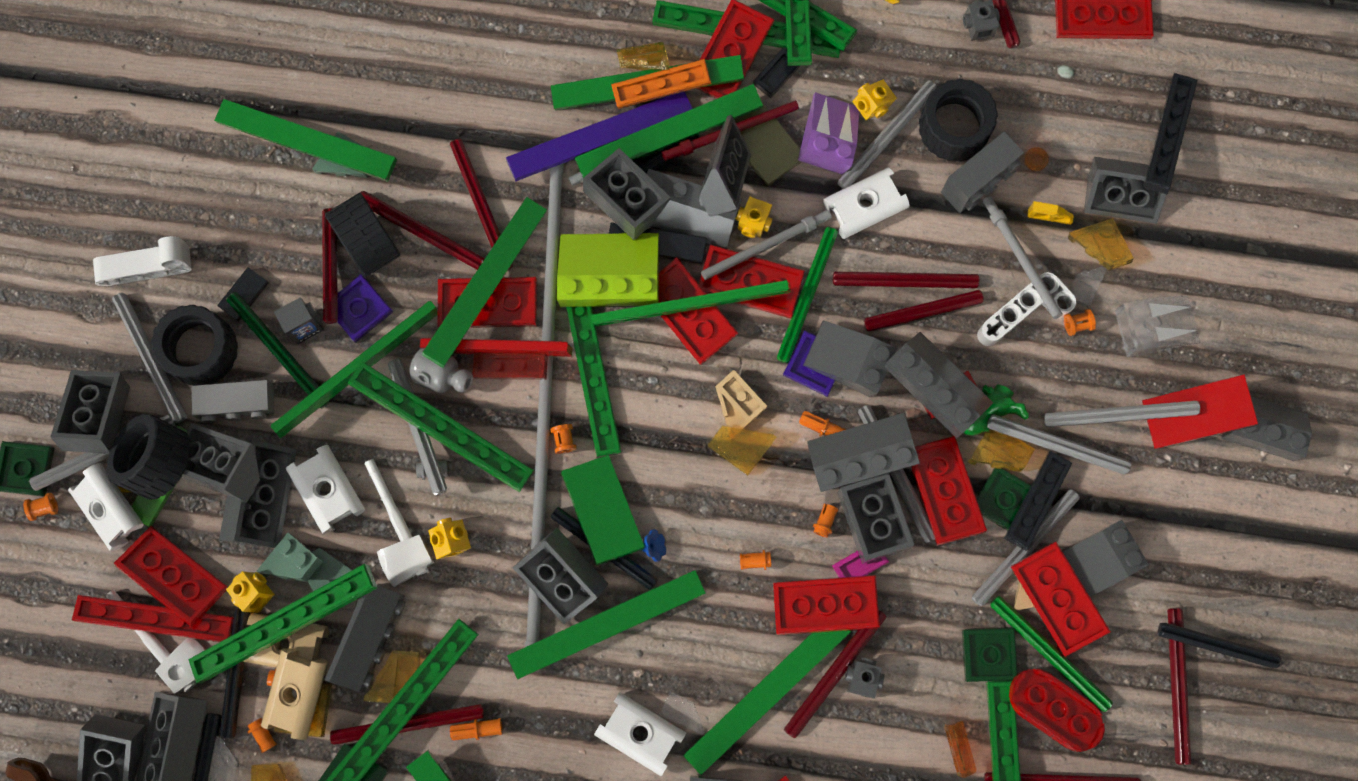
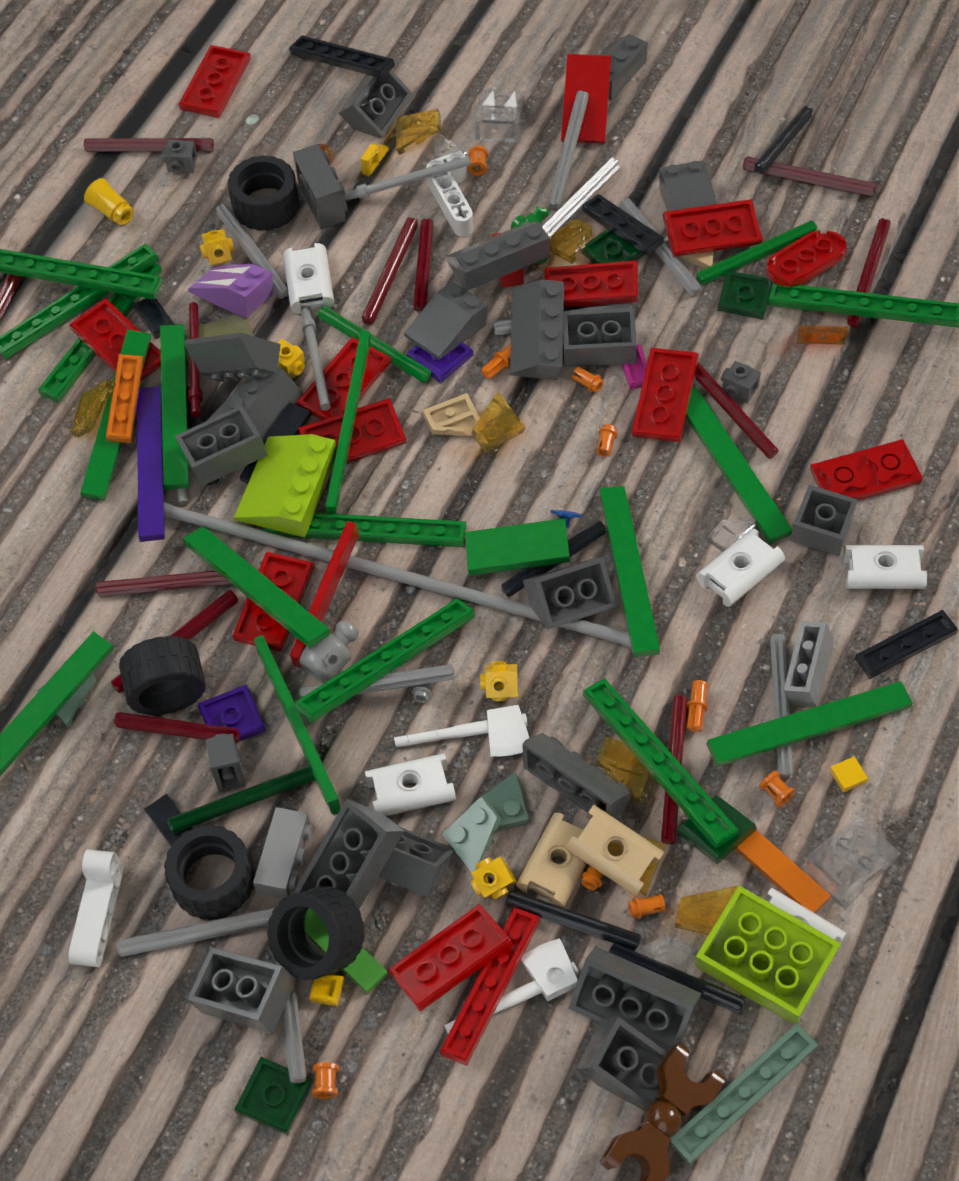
camera: 70 degrees left, 20 degrees down
white piece [68,463,144,552] -> none
green tile [188,564,377,684] -> none
clear red plate [472,353,548,380] -> none
orange bush [550,424,577,454] -> none

